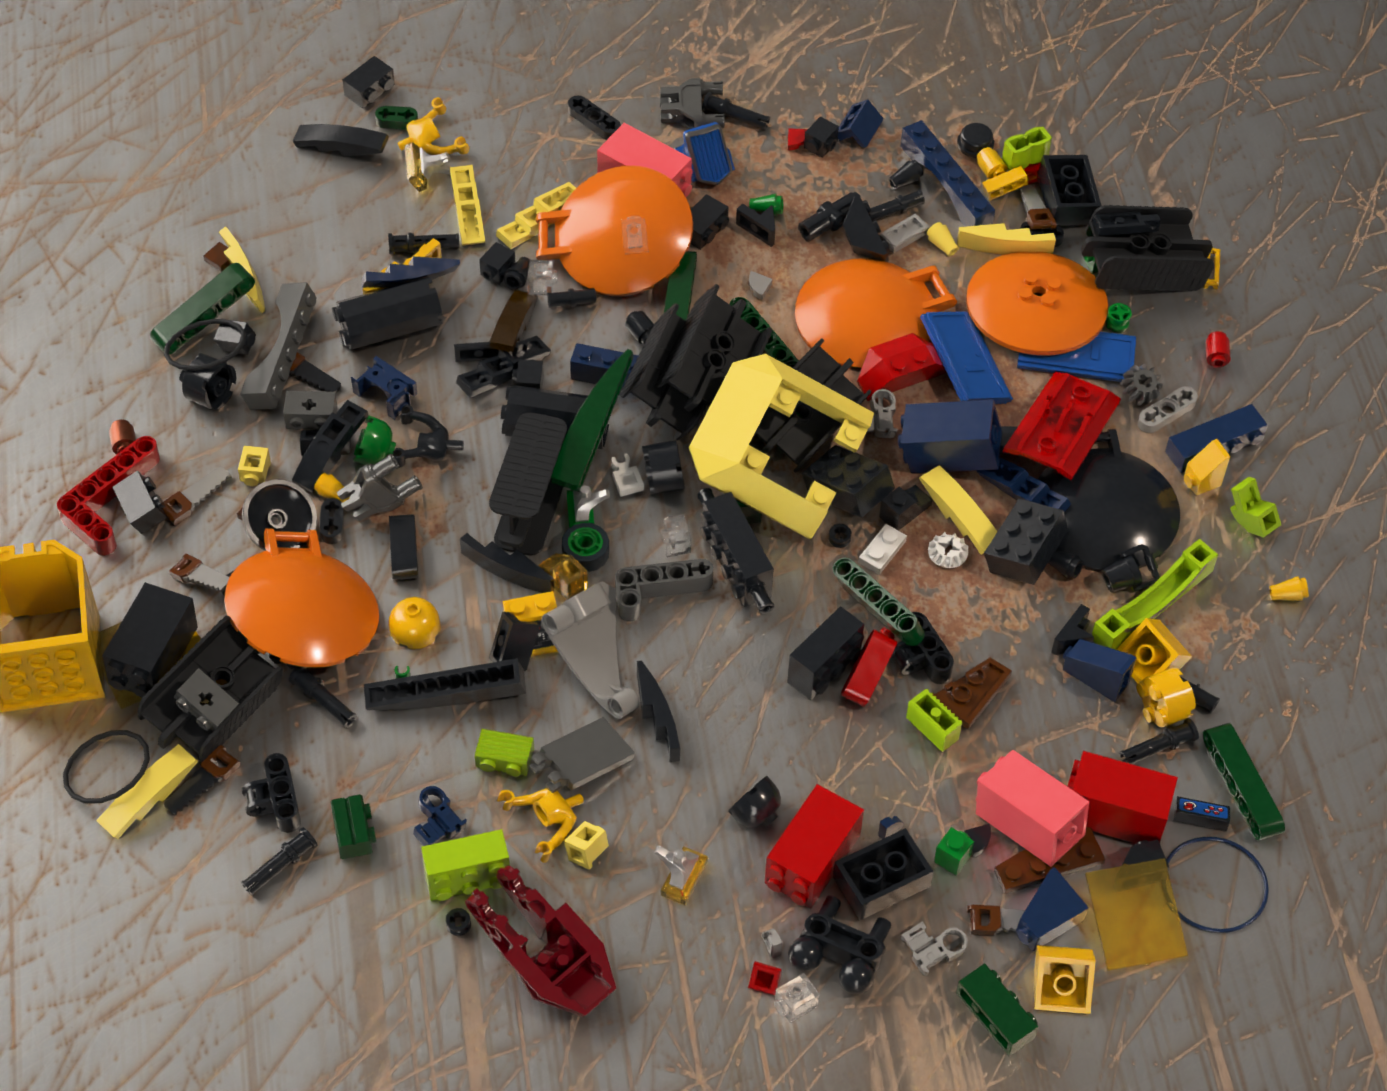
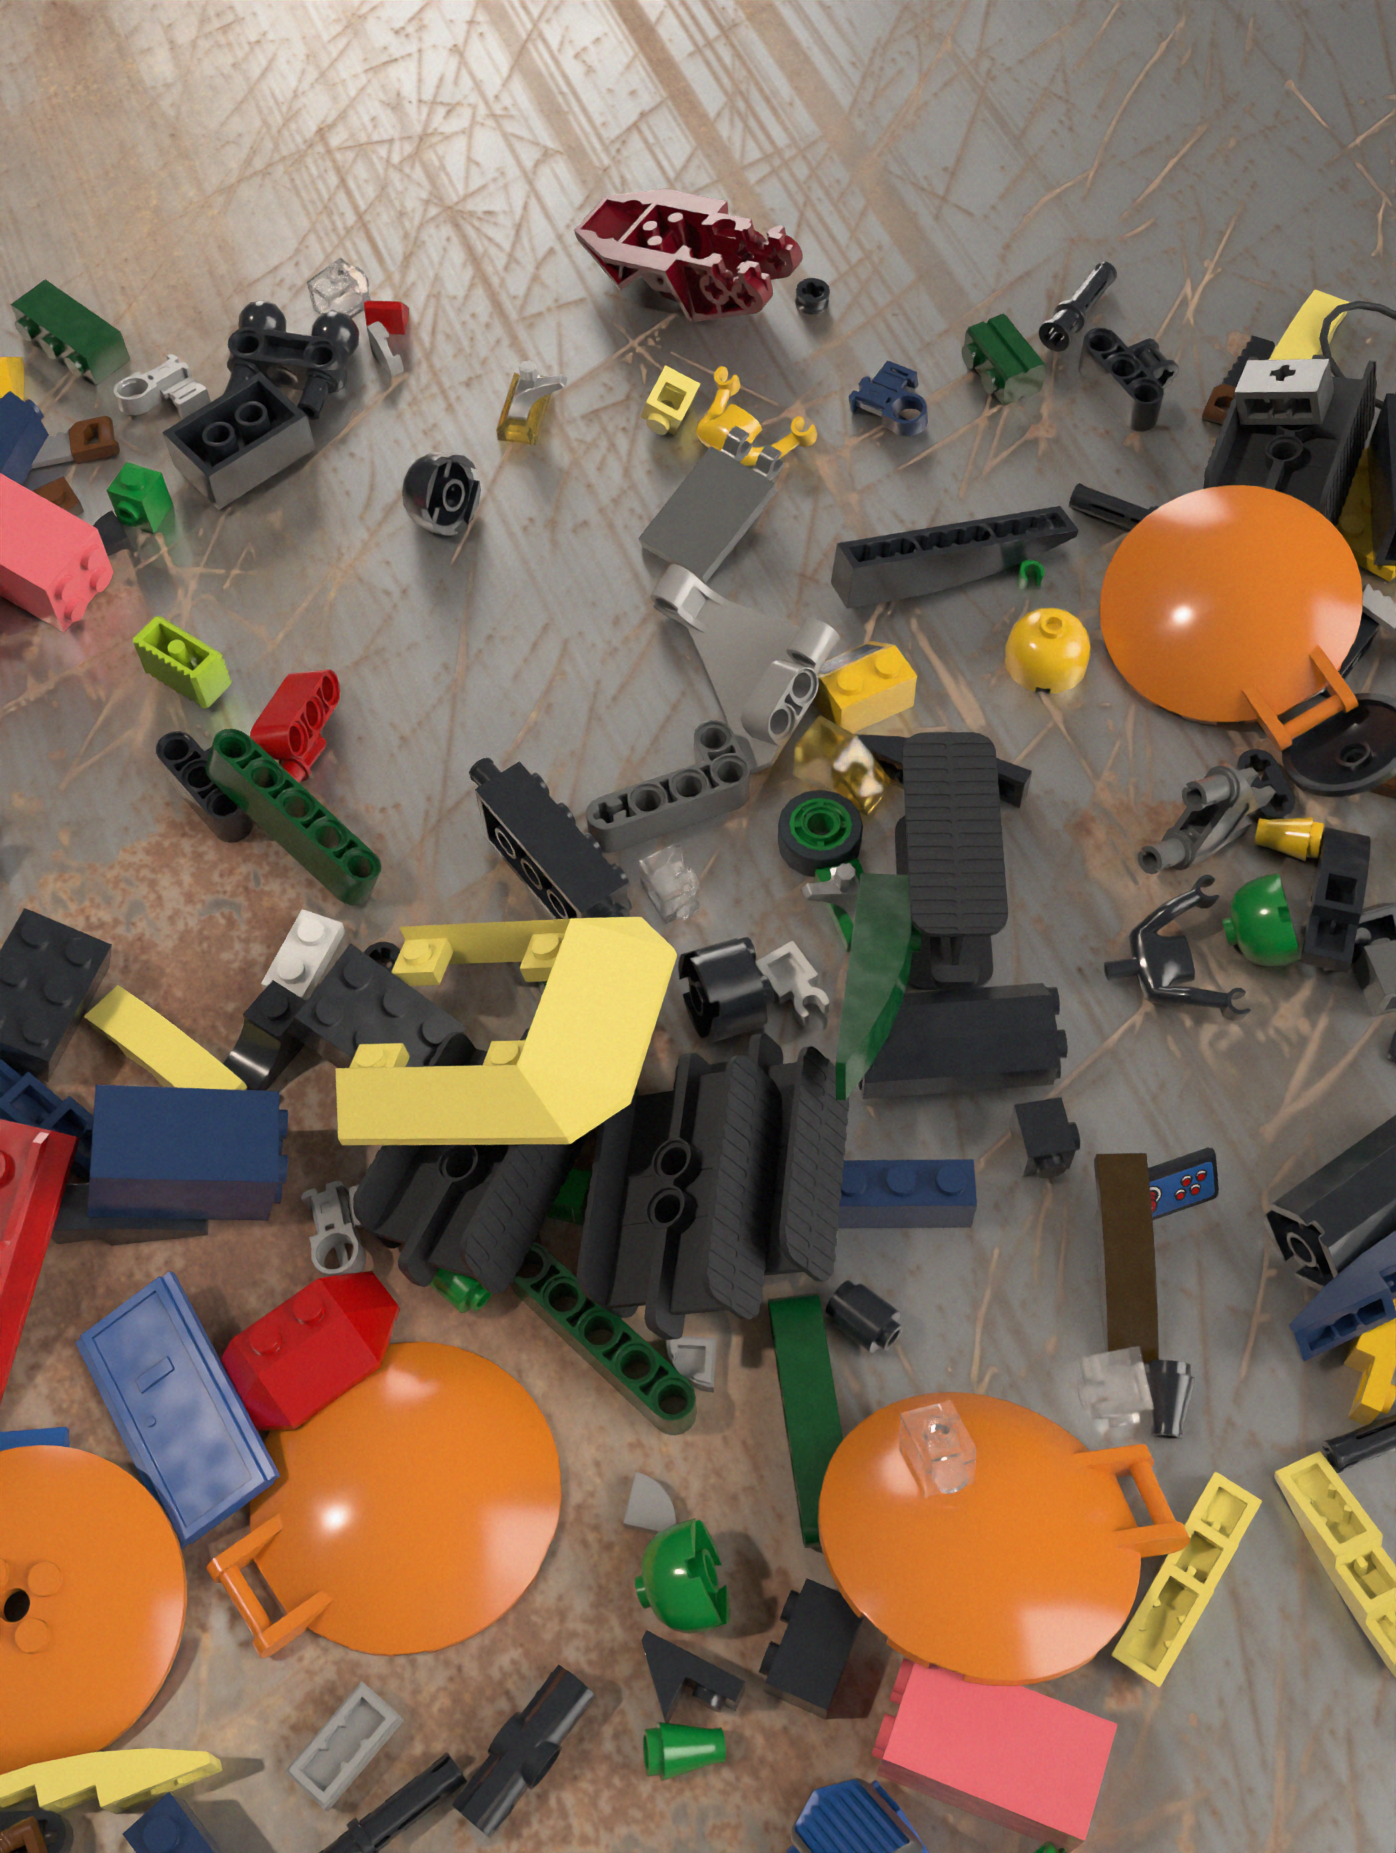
camera: 170 degrees right, 5 degrees up
dark blue piece [351,356,418,420] -> none
black beam [389,514,418,580] -> none
lime brick [421,829,510,901] -> none
black slope [456,336,551,398] -> none
lime brick [475,729,534,777] -> none
black brick [479,242,516,285] -> none
black panel [489,611,540,671] -> none
black pin [547,288,596,308] -> none
black slope [637,661,680,762] -> none
red brick [764,784,864,909] -> none
black brick [787,606,864,700] -> none
black slope [843,194,891,262] -> none
dark blue tile [878,816,904,839] -> none
light yellow cone [926,222,959,257] -> none
white gear [928,532,968,568] -> none
reddish brown wing [932,657,1012,730] -> none
none -> green cylinder [635,1518,731,1634]

